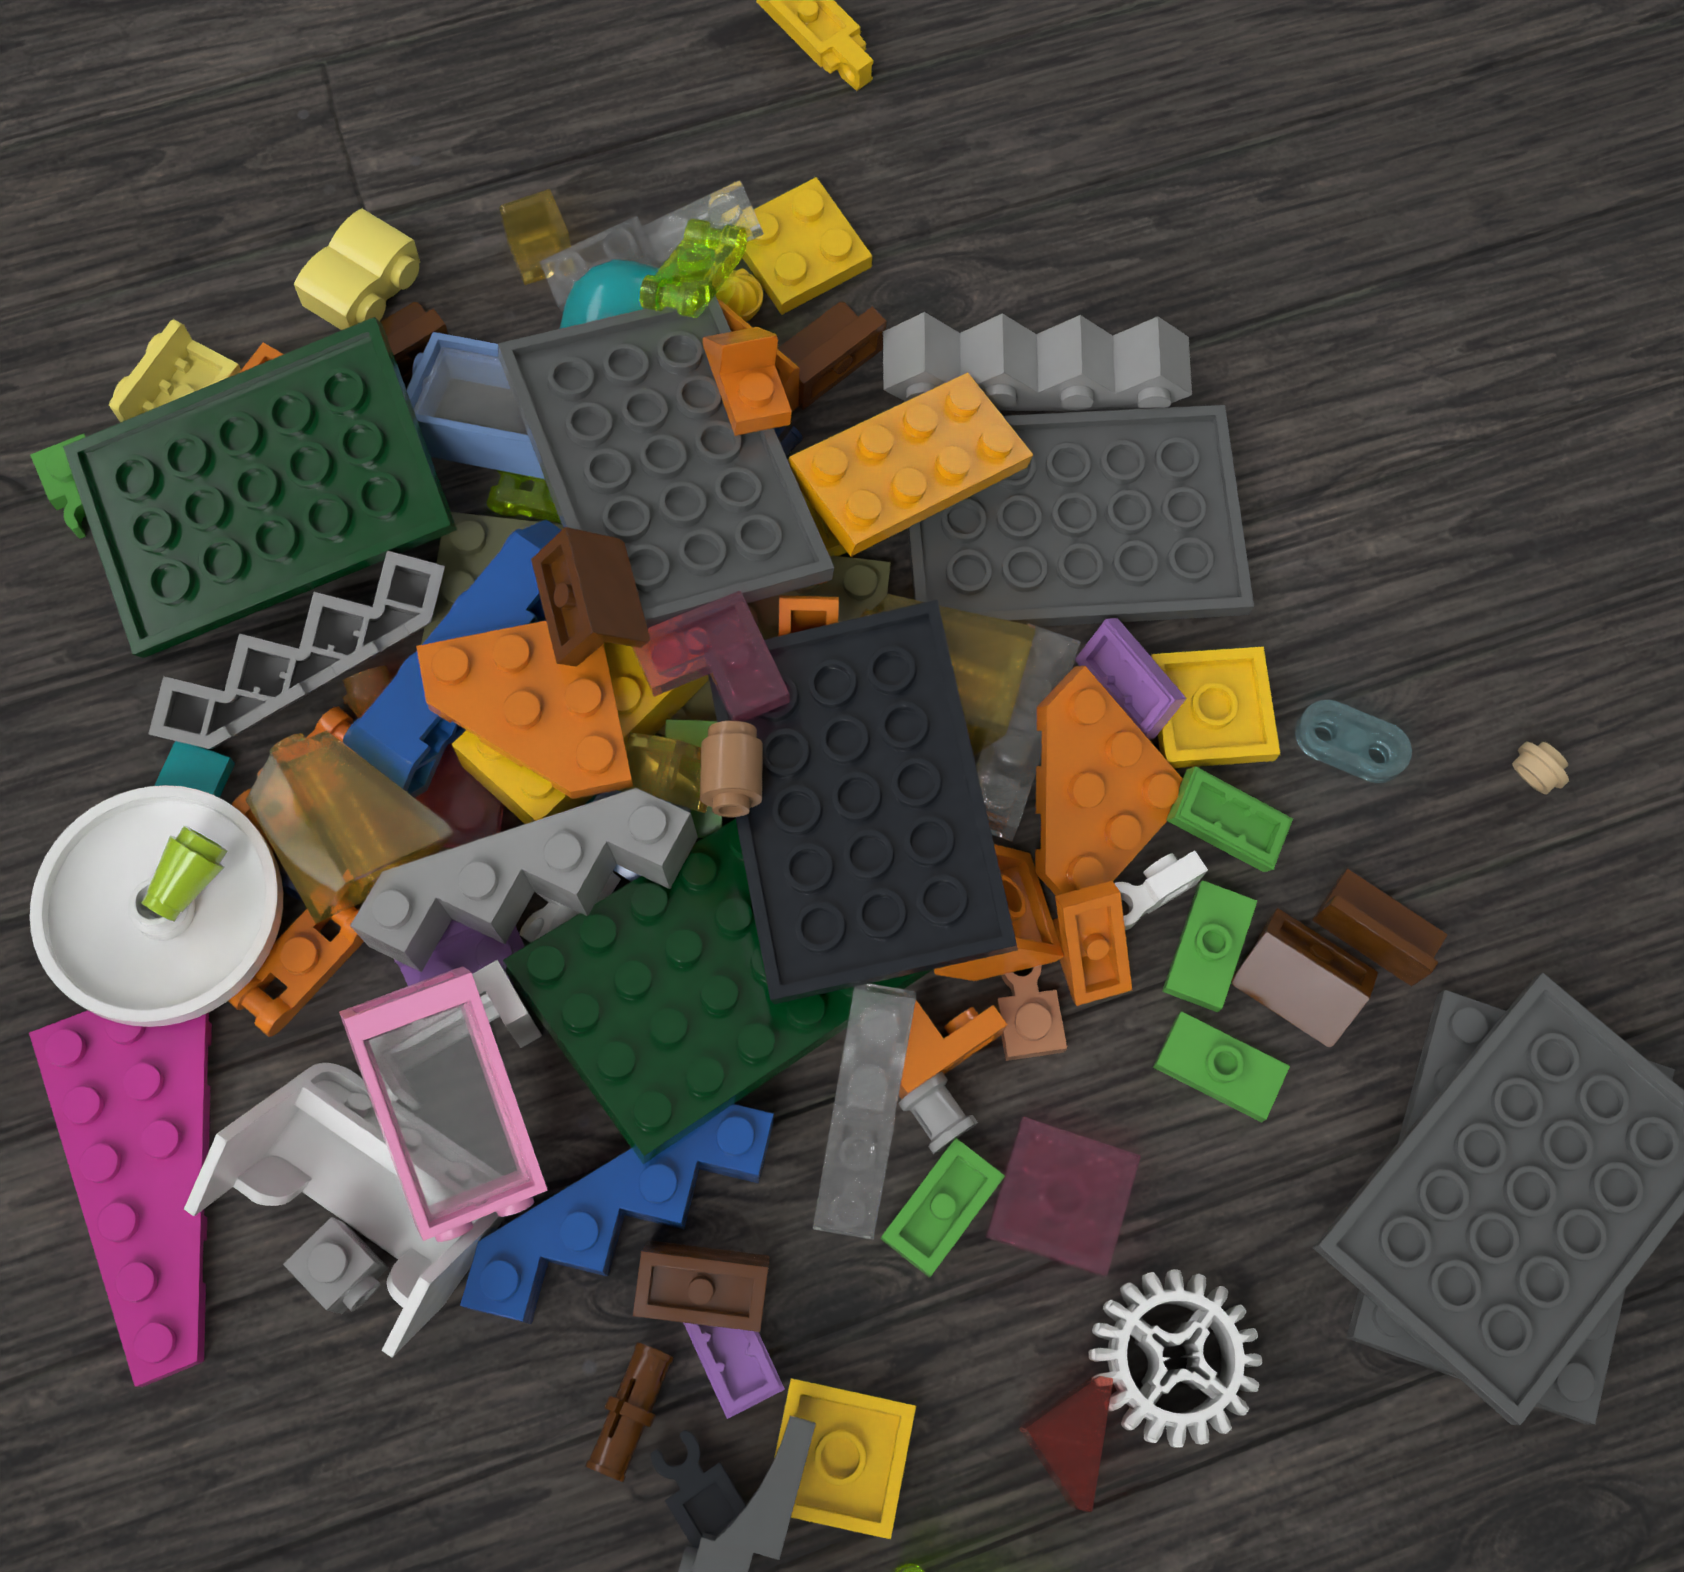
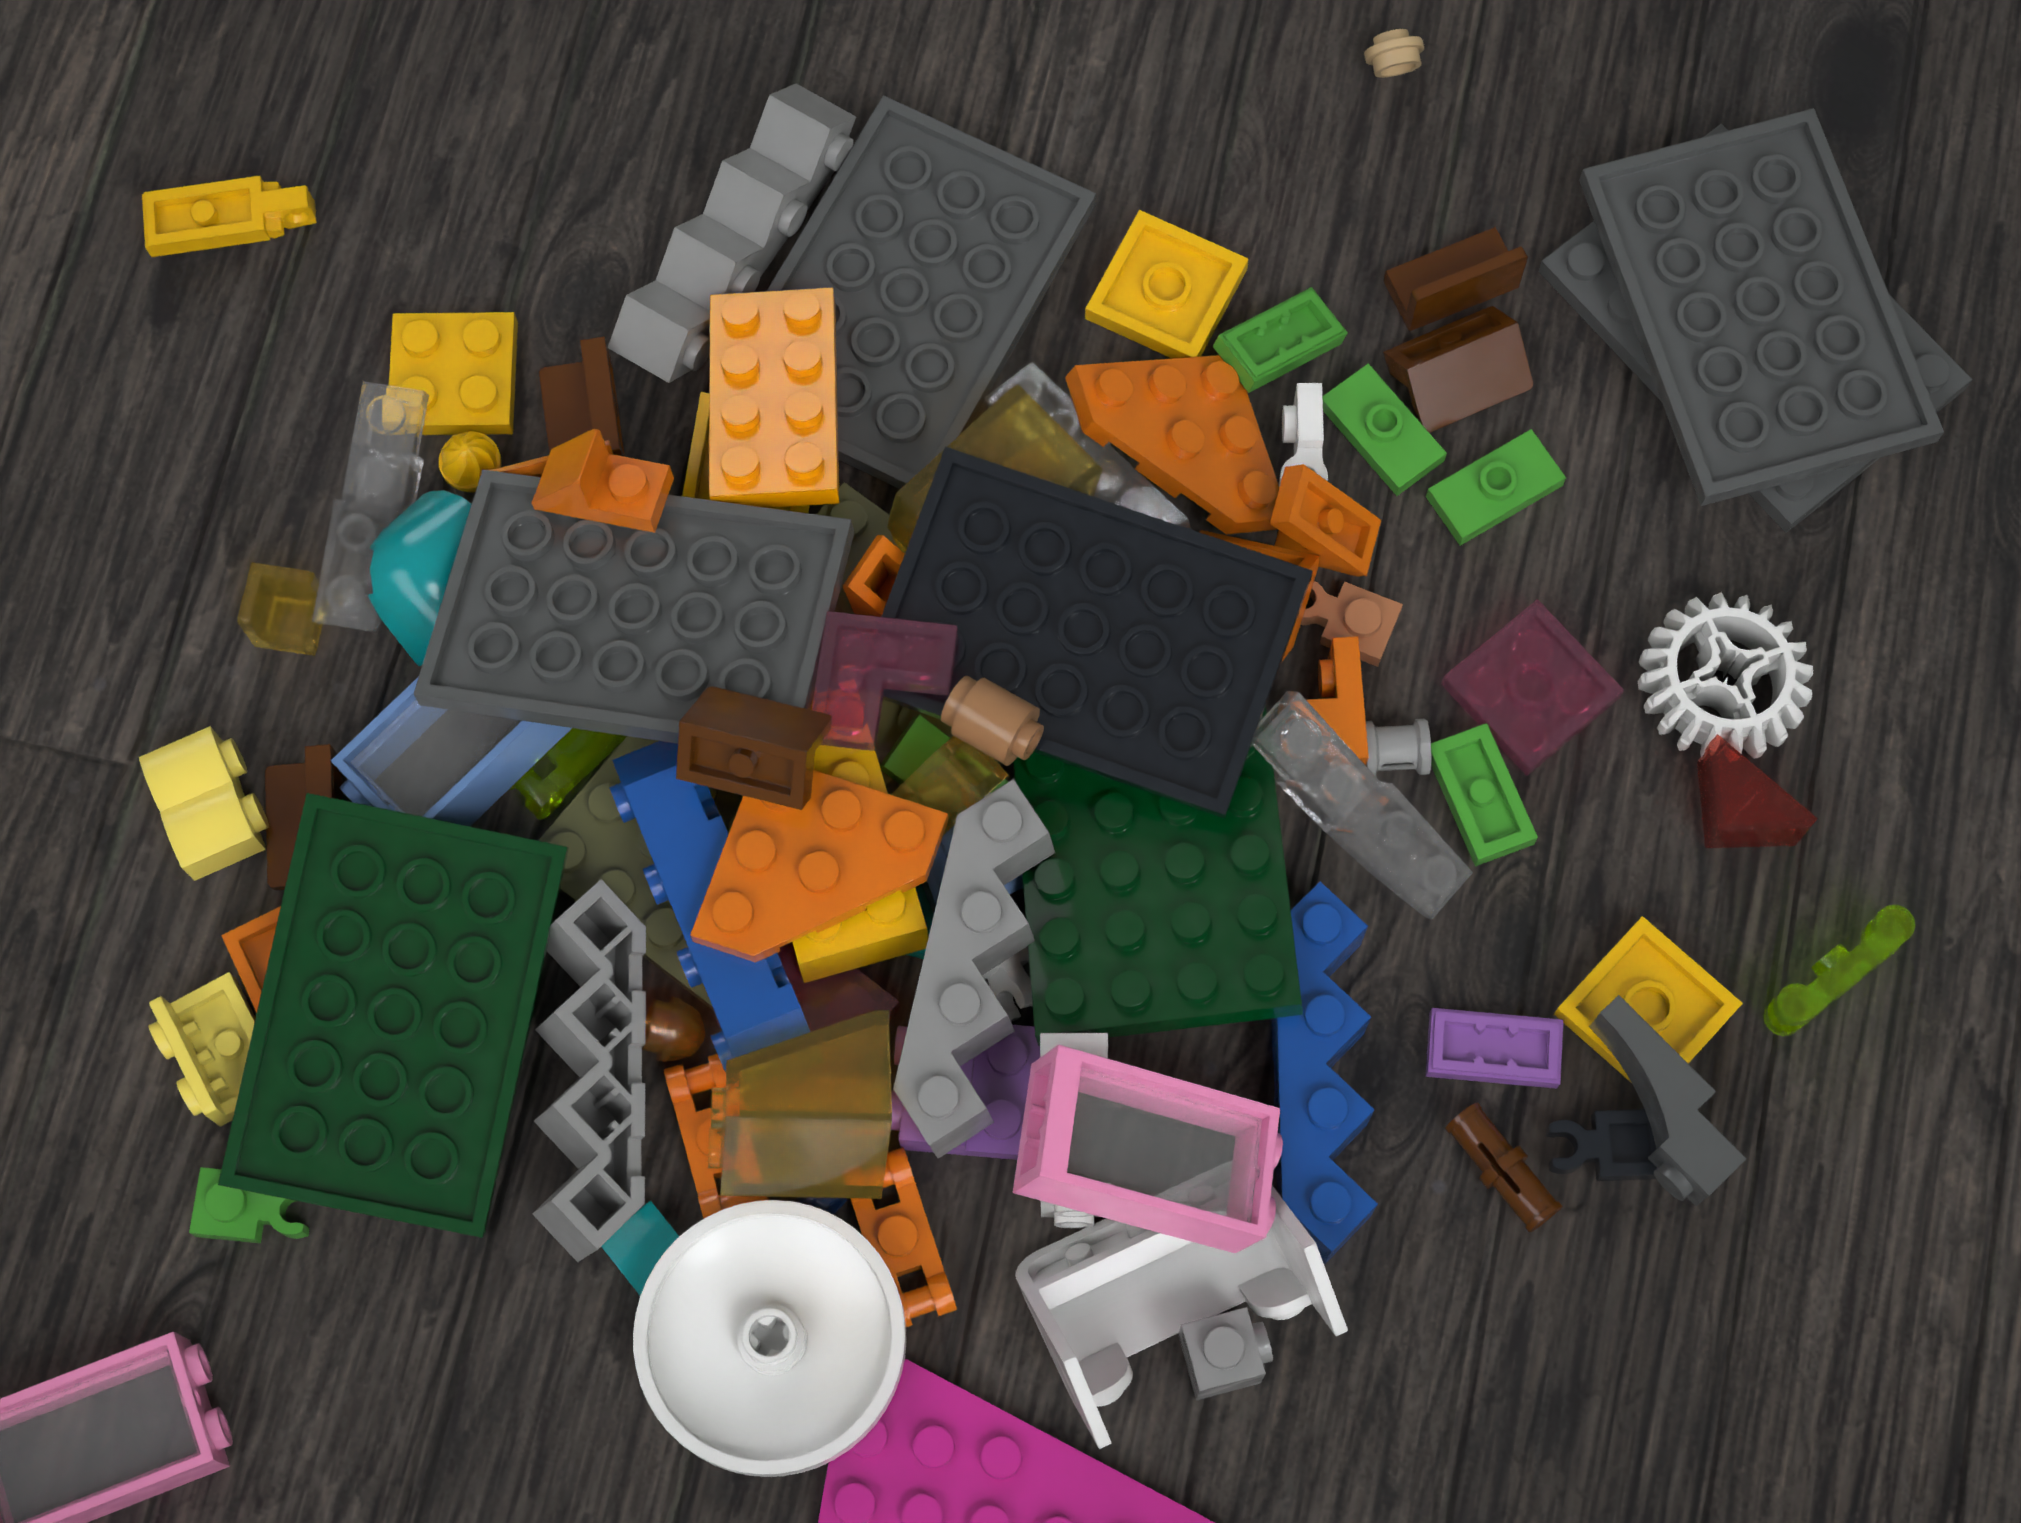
camera: 50 degrees left, 0 degrees up
lime cone [141,826,228,922] -> none
reddish brown panel [633,1241,770,1332] -> none
clear neon green plate [640,218,747,318] -> none
medium lavender plate [1075,618,1187,740] -> none
clear light blue plate [1295,700,1412,783] -> none

